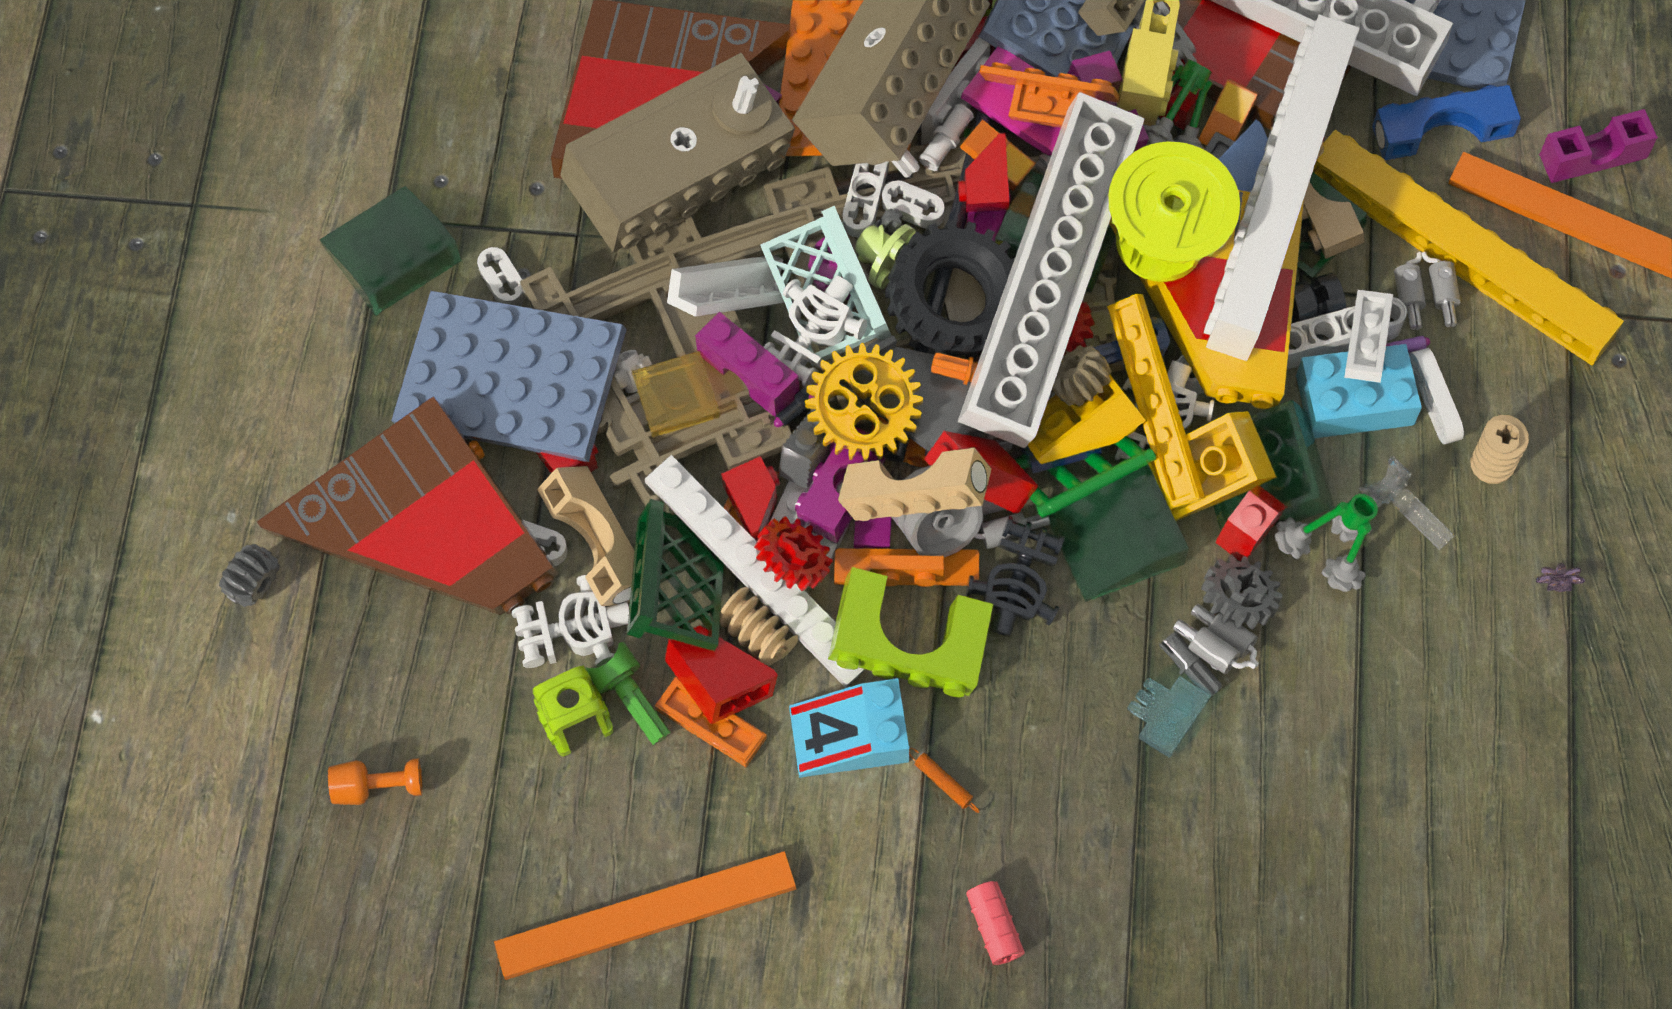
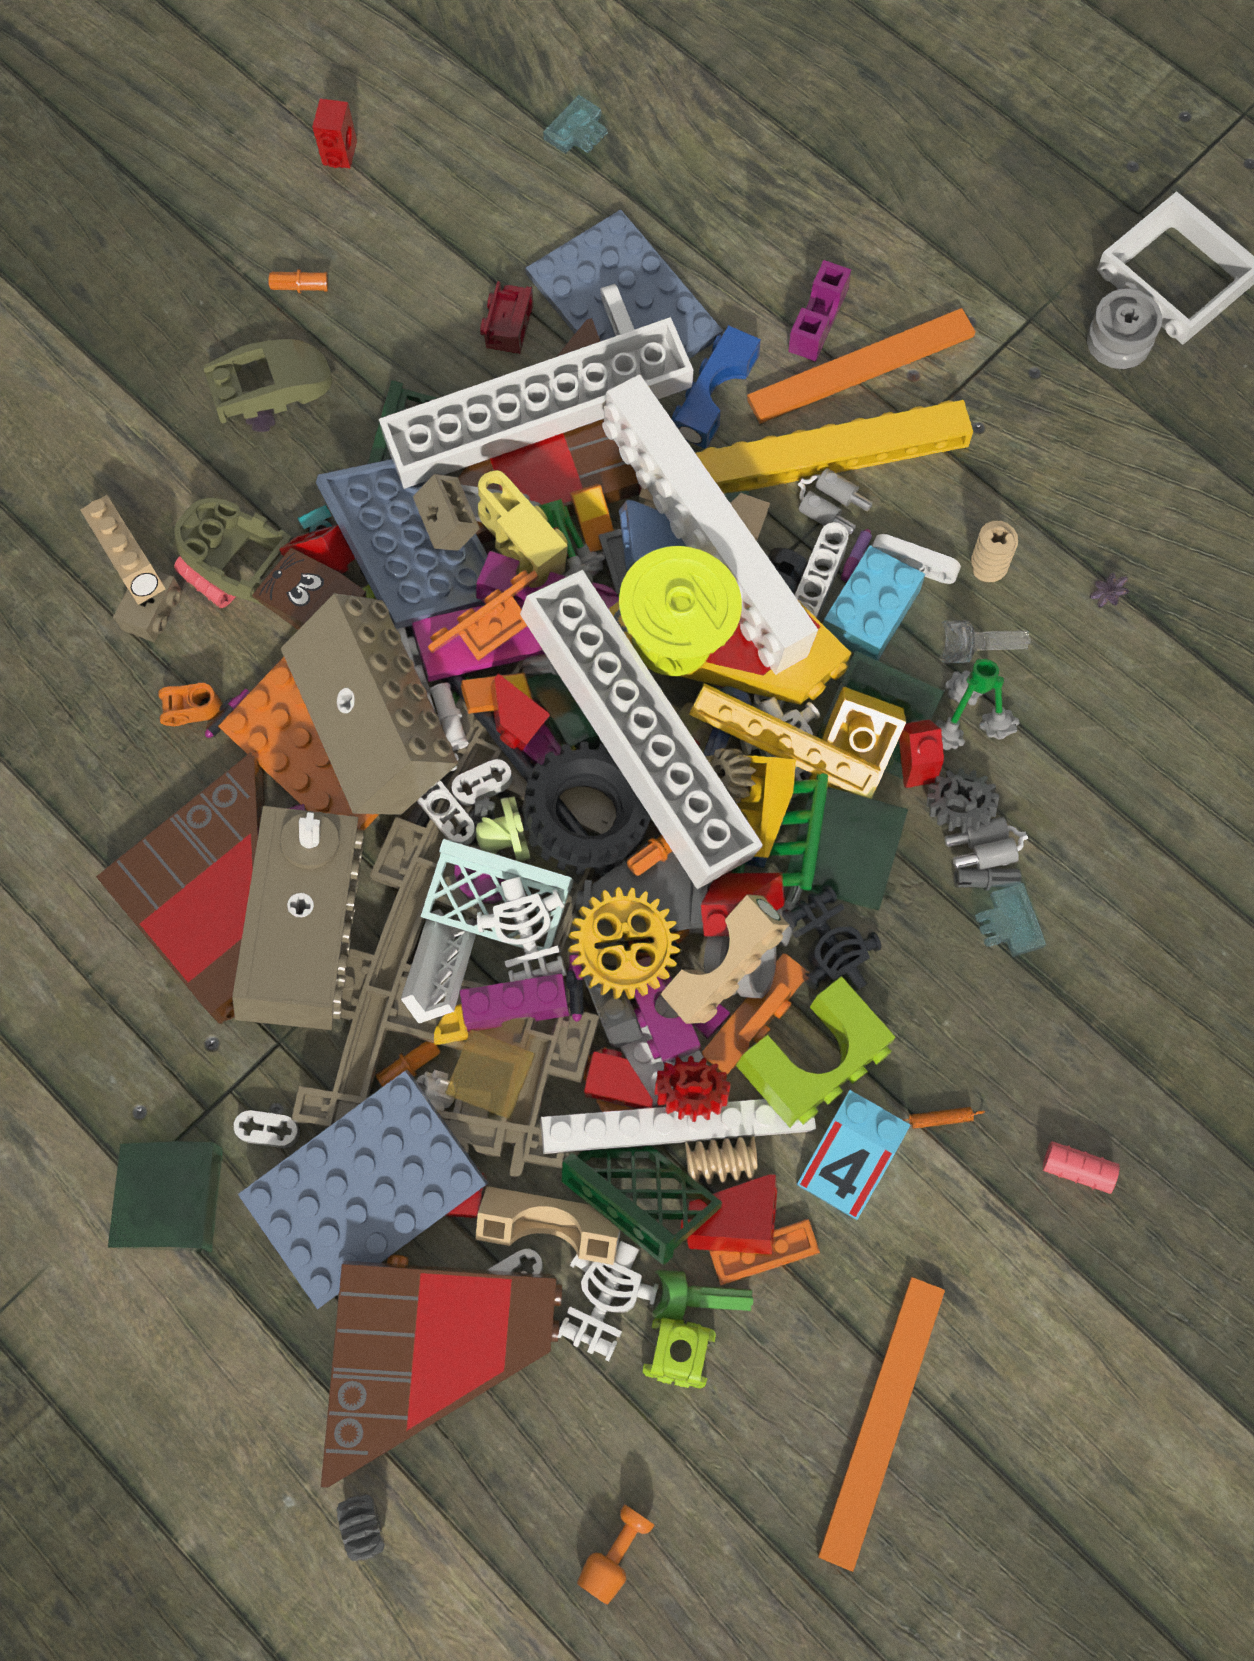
camera: 50 degrees left, 5 degrees up
white plate [1344,290,1393,383] -> none
none -> orange axle [375,1041,440,1087]
none -> yellow tile [434,1004,469,1045]

